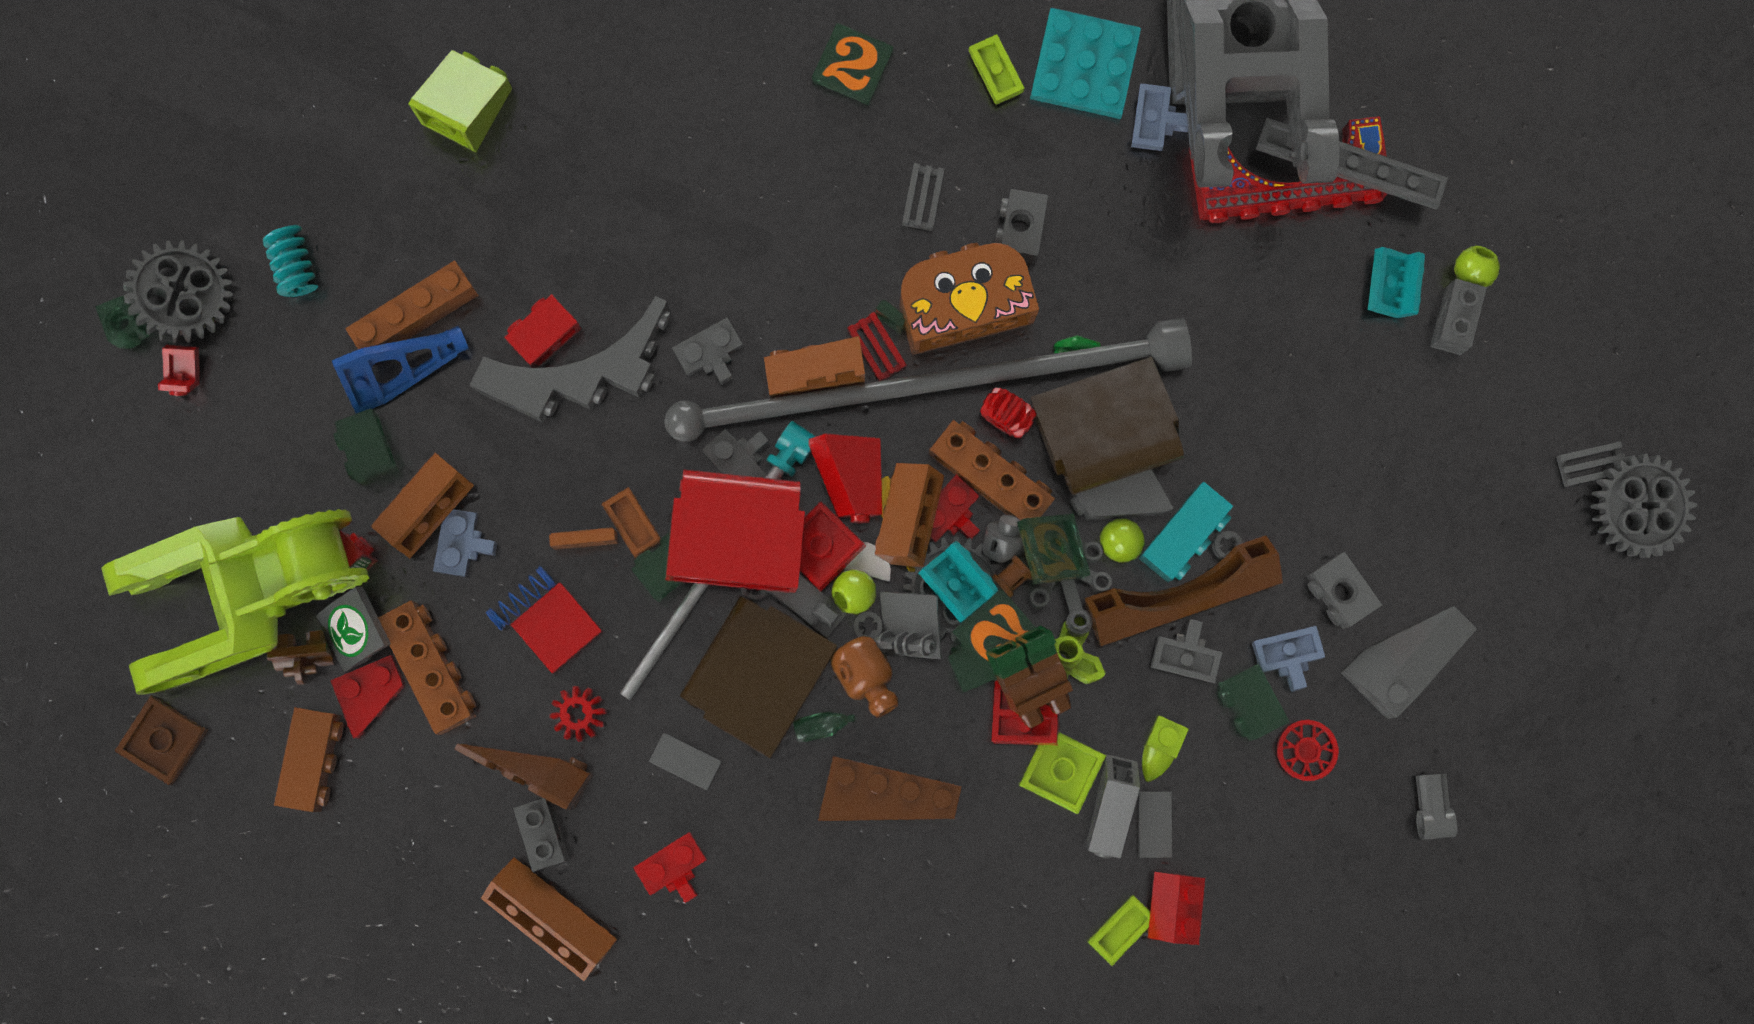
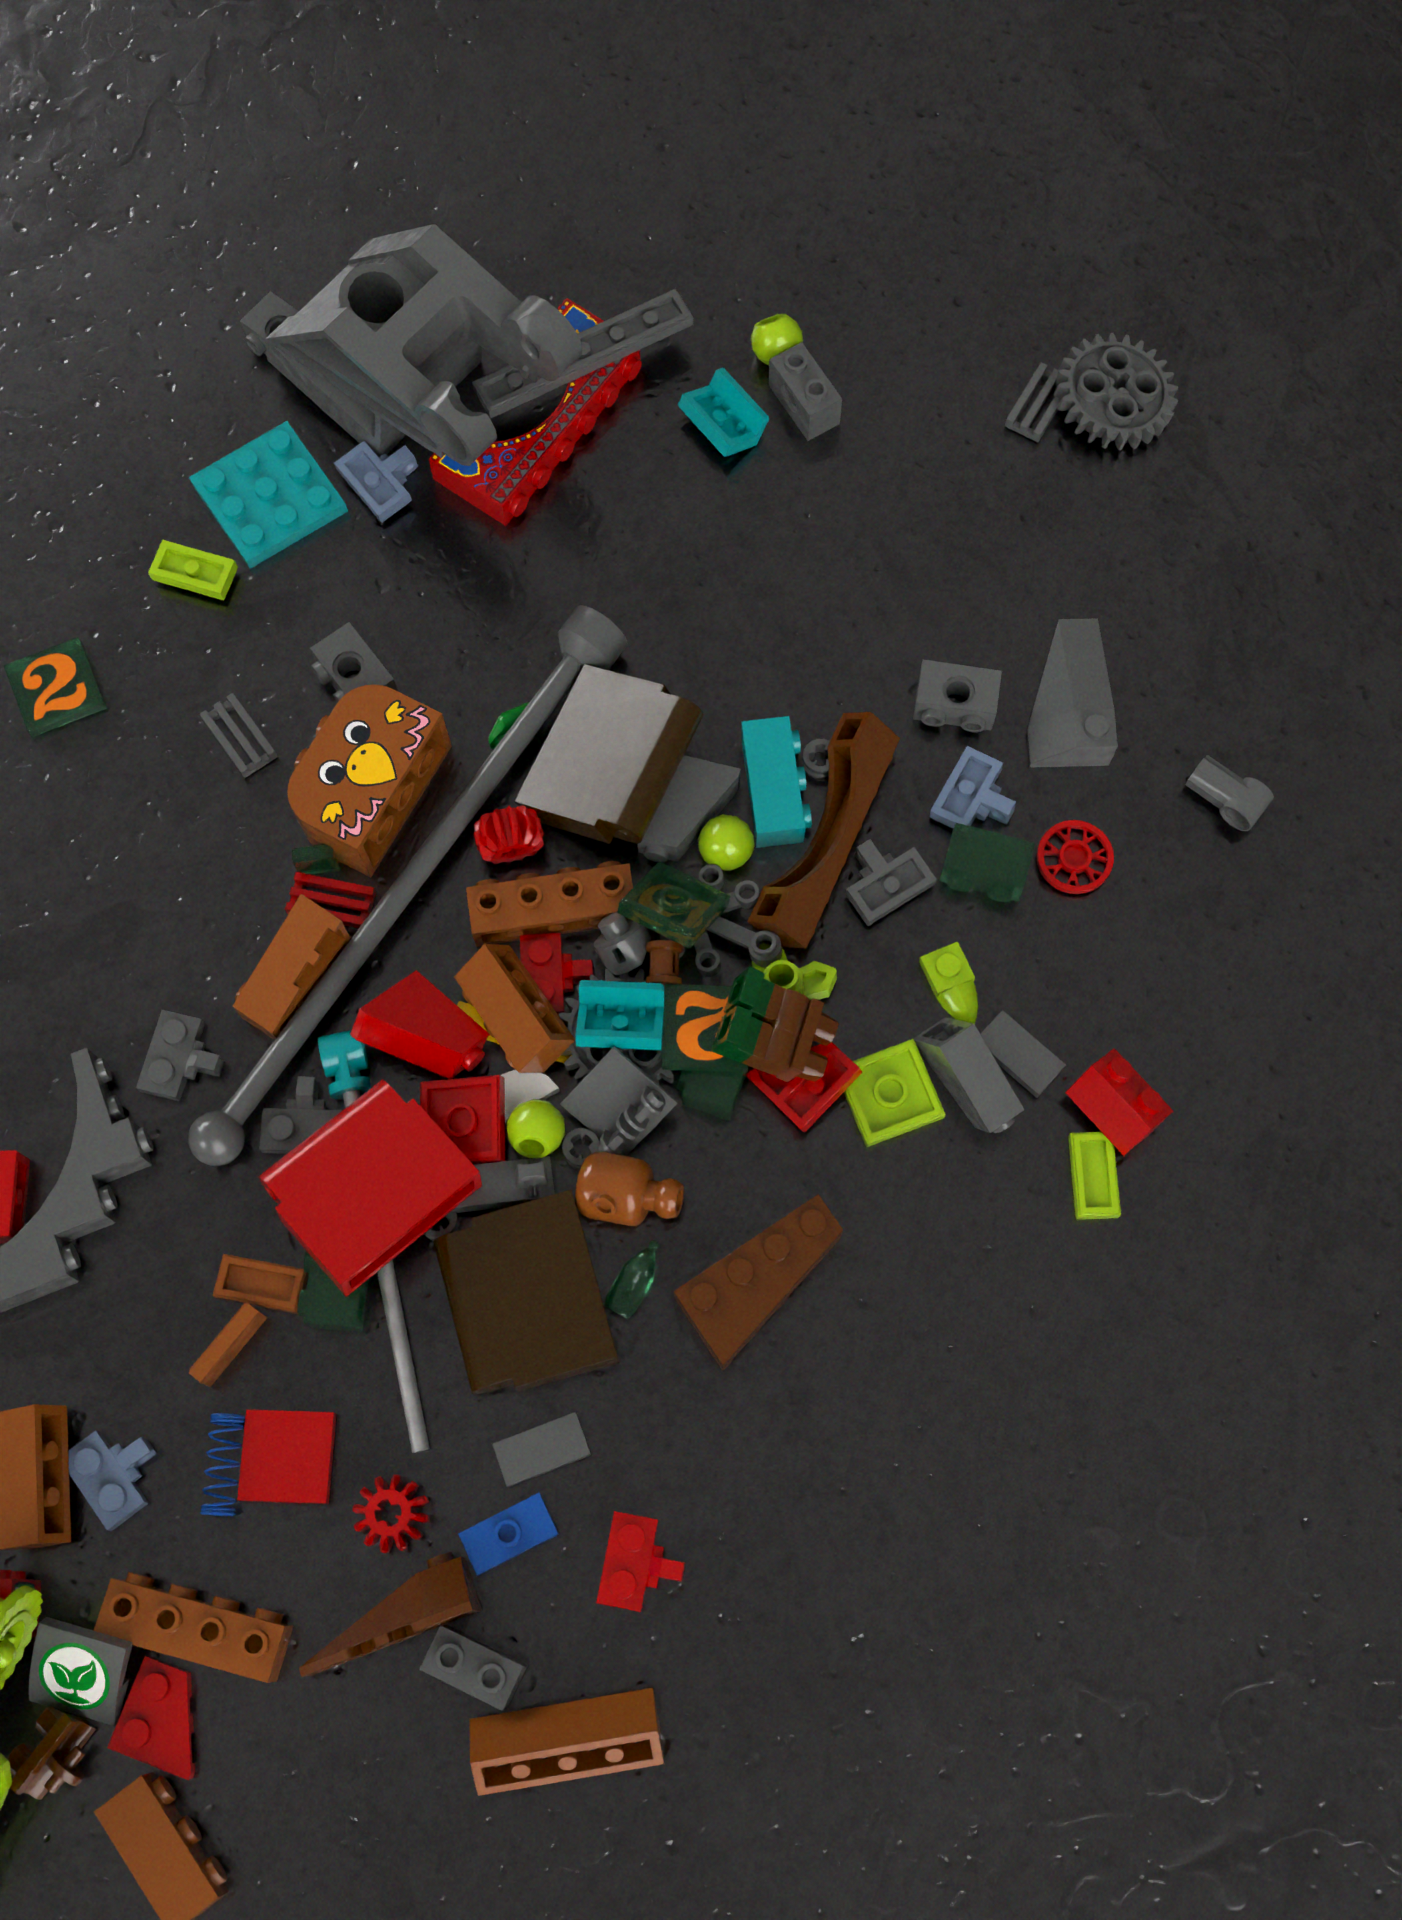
camera: 40 degrees left, 10 degrees down
none -> blue plate [458,1493,559,1576]

